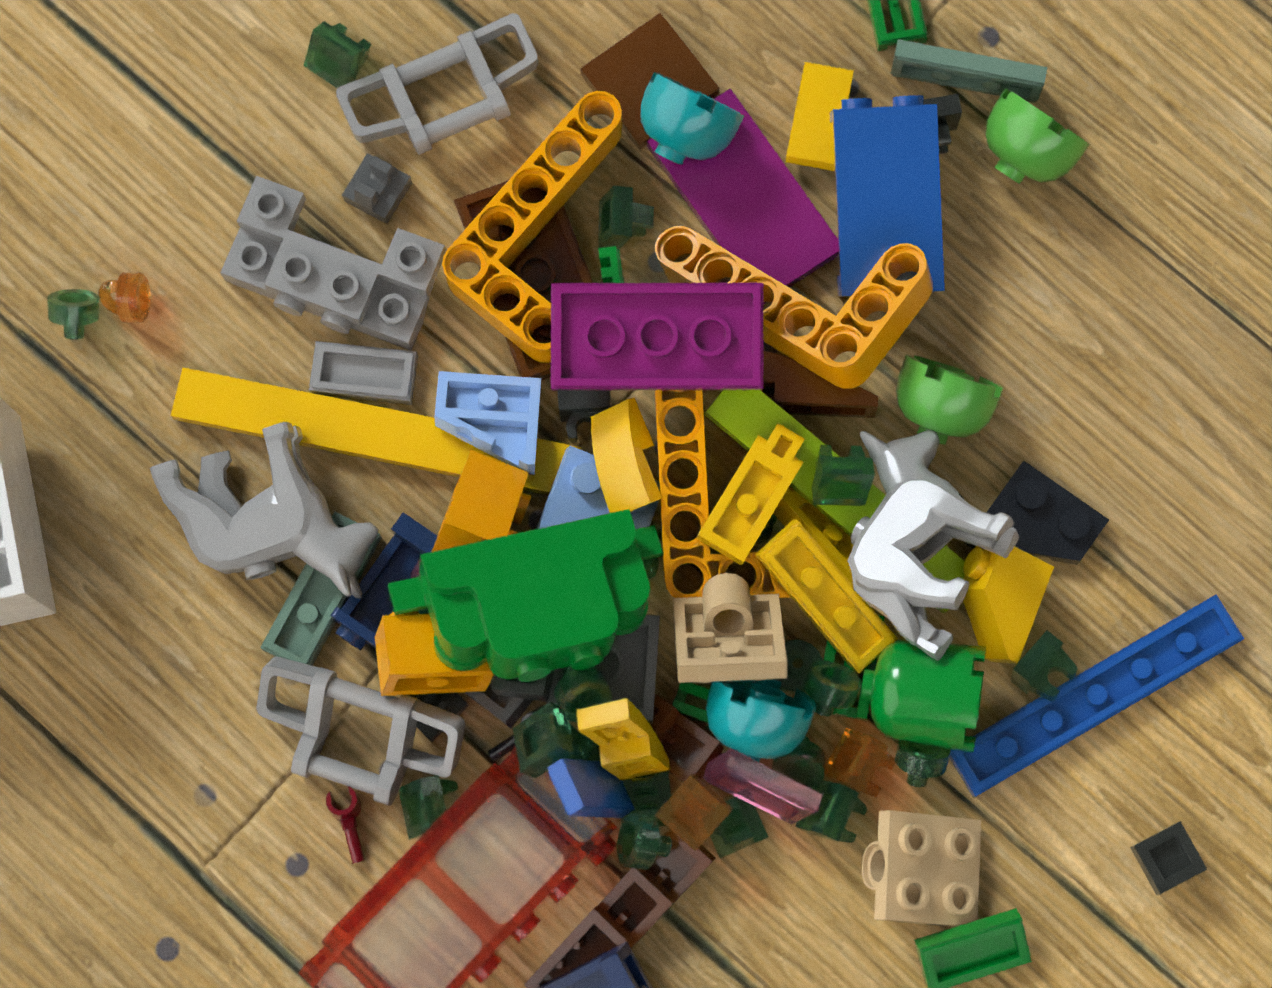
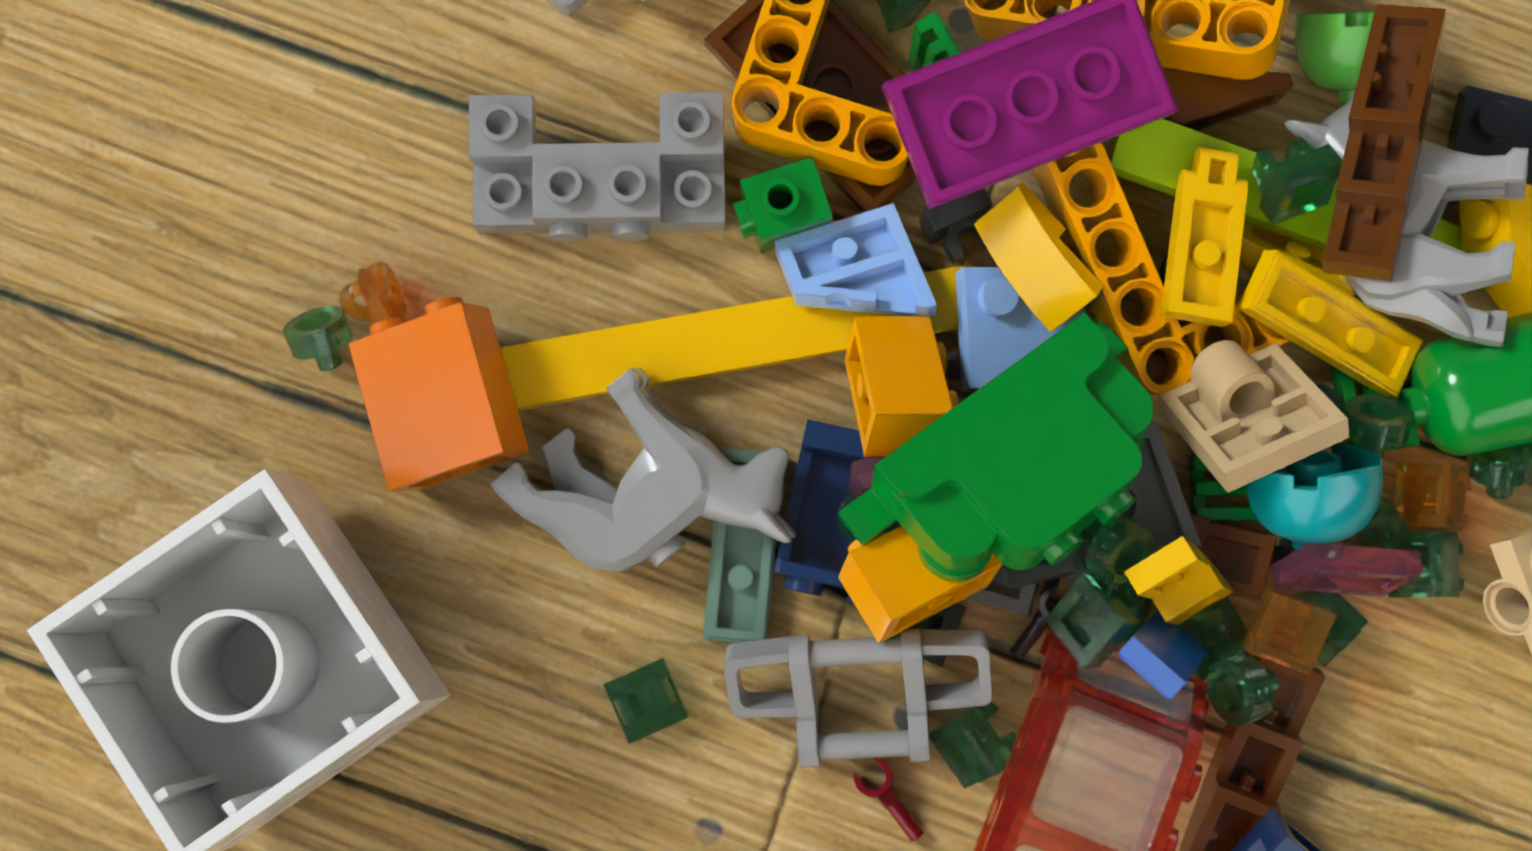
camera: 25 degrees left, 5 degrees up
light grey tile [309,341,418,405] -> none
dark grey tile [342,153,412,224] -> none
none -> orange brick [348,297,530,491]
none -> clear green tile [603,658,689,744]
none -> green brick [732,157,833,253]
none -> reddish brown slope [1322,4,1446,282]

